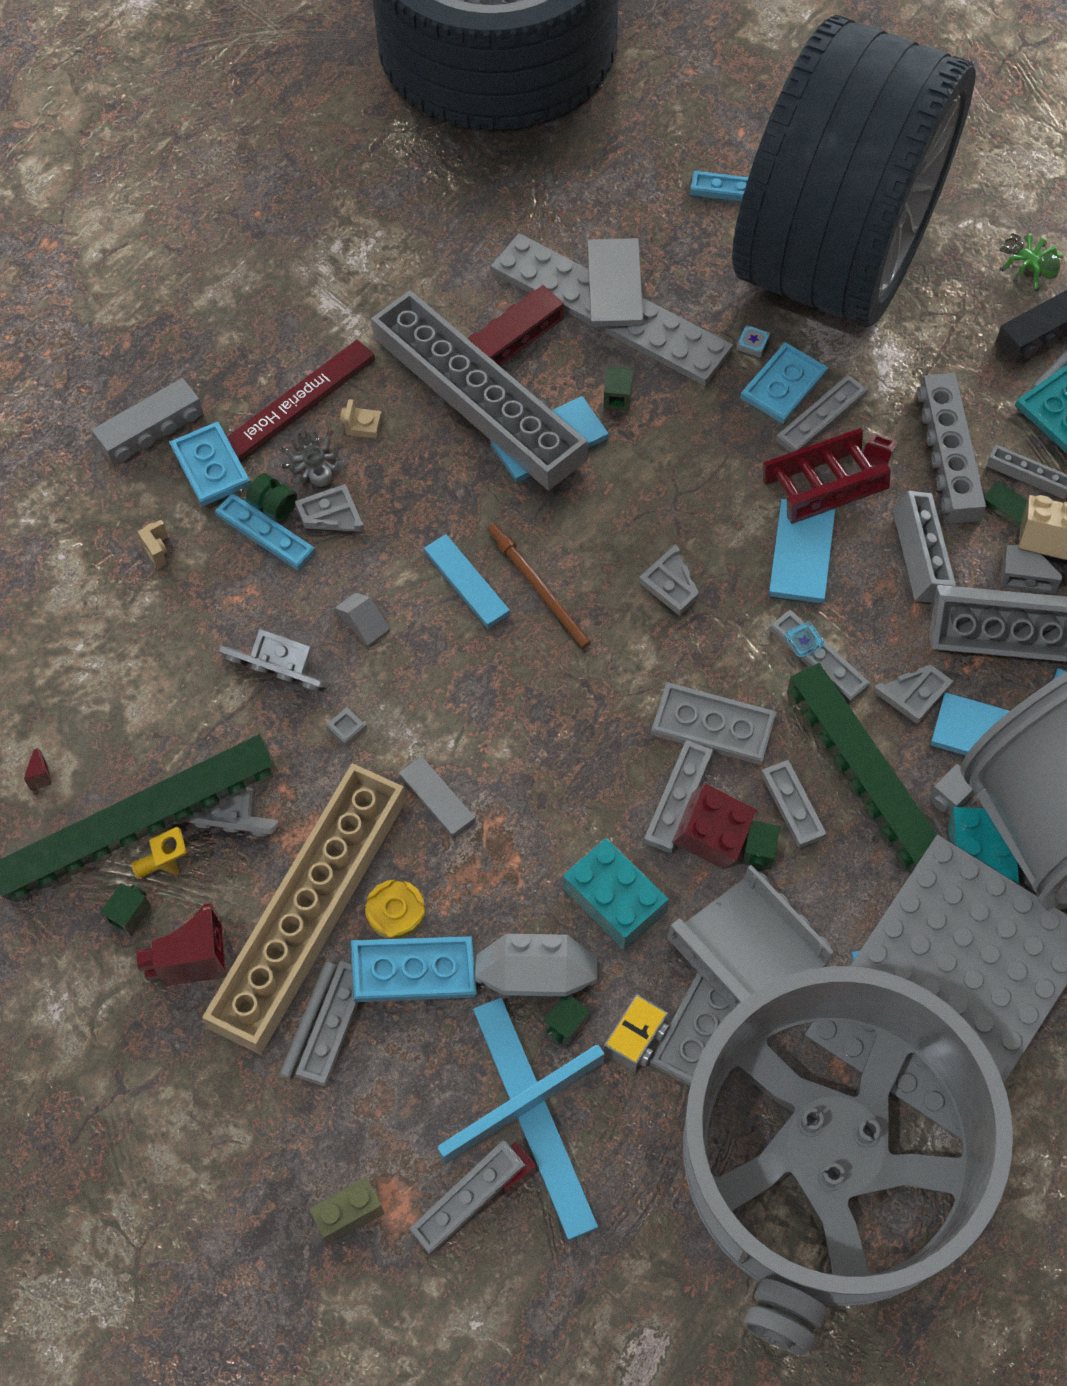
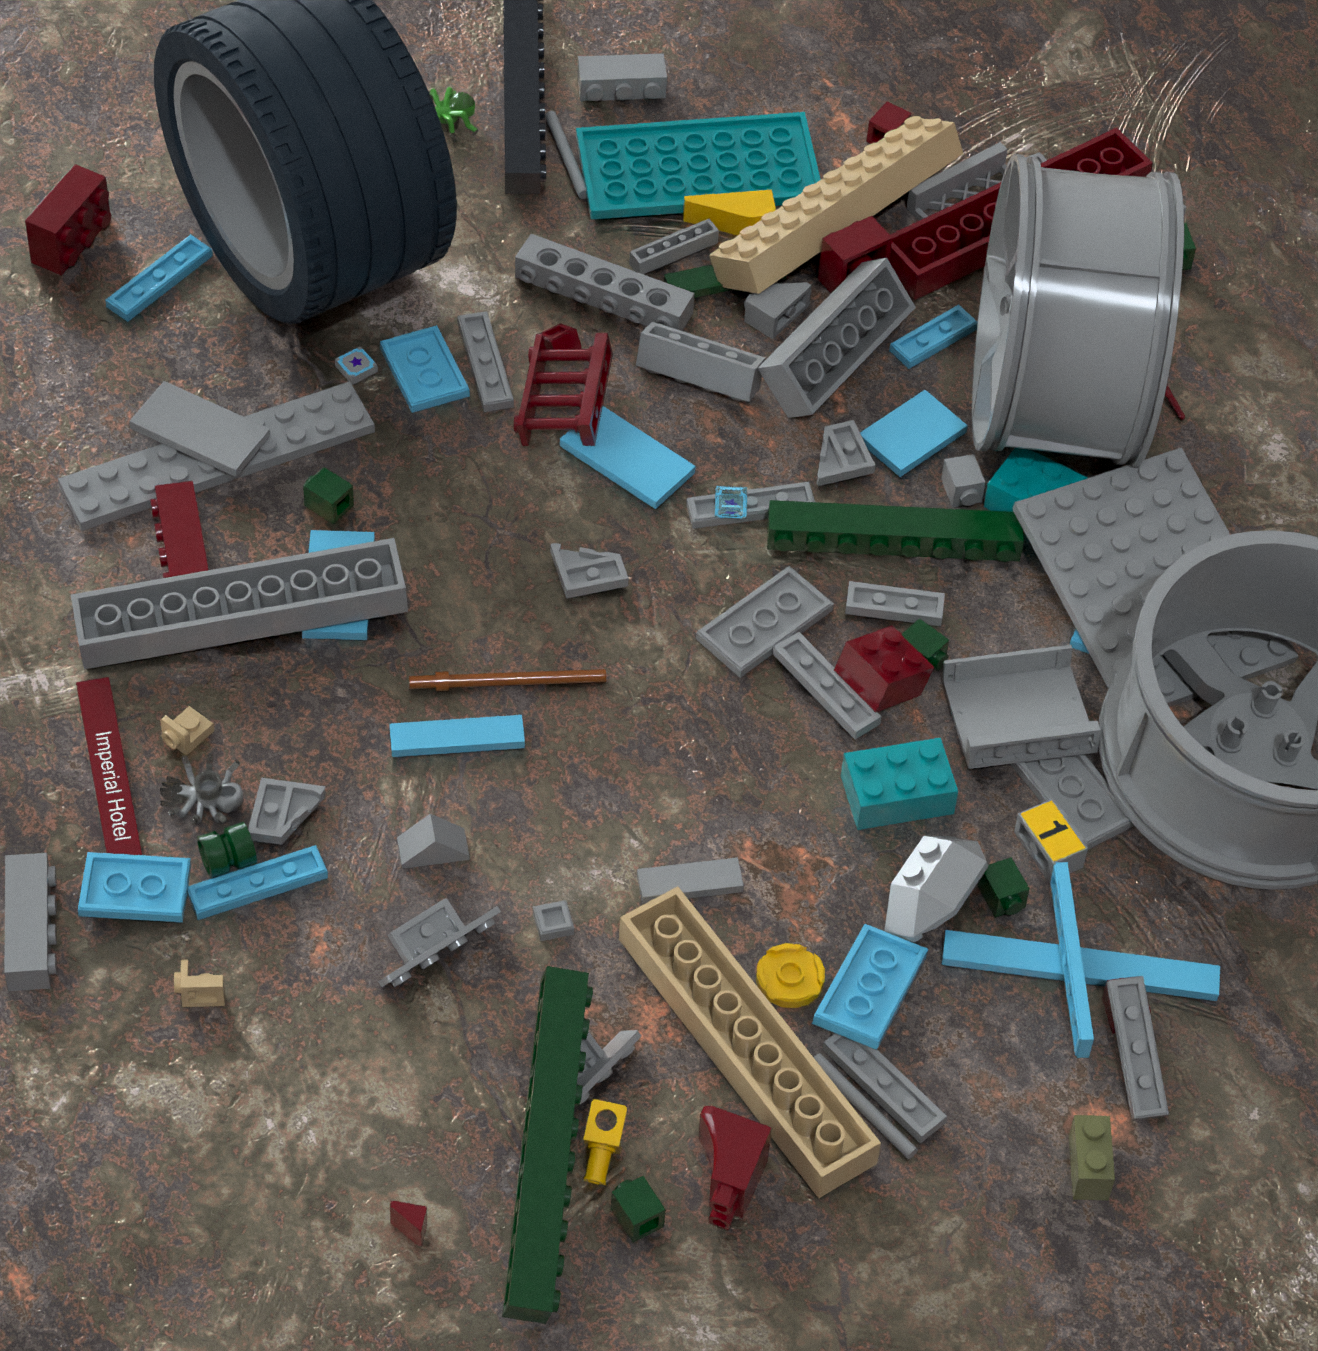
camera: 65 degrees left, 10 degrees down
none -> dark red brick [25,164,112,276]

